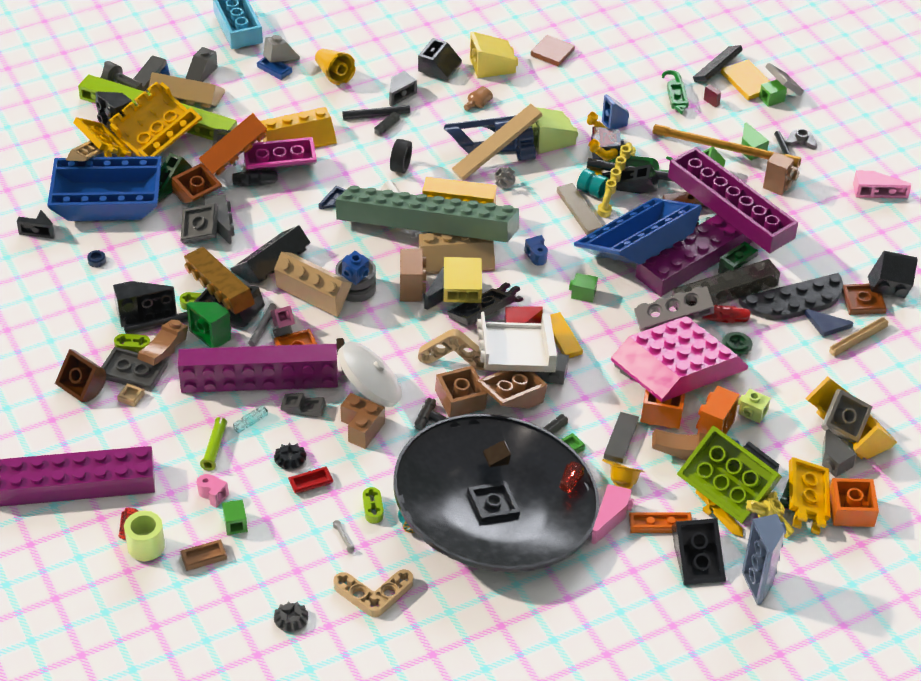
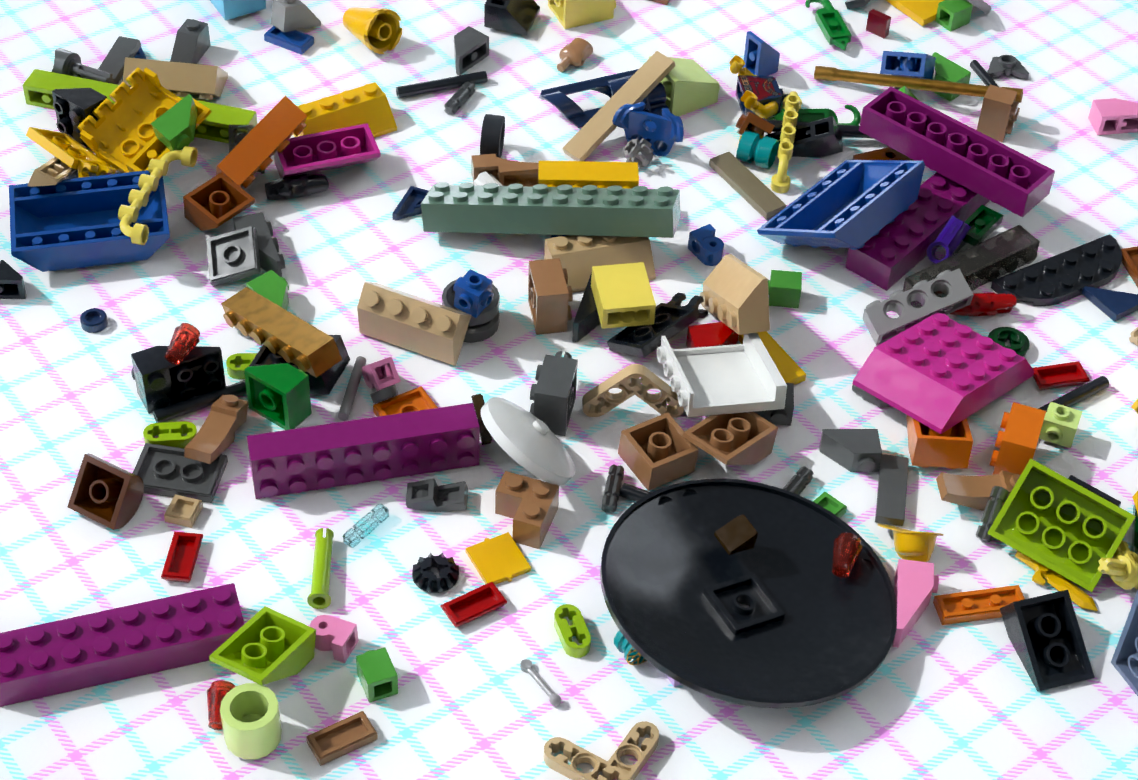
camera: 10 degrees left, 0 degrees up
dark green slope [158,153,192,203] -> none
black slope [230,225,311,284] -> none
none -> light yellow bar [118,146,198,245]
none -> bright green slope [151,94,198,151]
none -> red tile [161,531,204,583]
none -> clear red cone [165,323,200,365]
none -> lime slope [209,606,316,685]
none -> bright green slope [246,270,289,310]
none -> yellow piece [465,532,531,585]
none -> medium nougat slope [471,154,539,187]
none -> dark grey brick [530,351,578,436]
none -> blue piece [612,102,684,156]
none -> tan slope [700,254,770,335]
none -> dark orange bracket [735,112,775,136]
none -> dark grey slope [819,429,882,473]
none -> blue brick [880,51,936,80]
none -> dark purple piece [927,215,972,265]
none -> dark grey axle [976,486,1009,542]
none -> red tile [1032,361,1090,391]
none -> black piece [1038,376,1109,412]

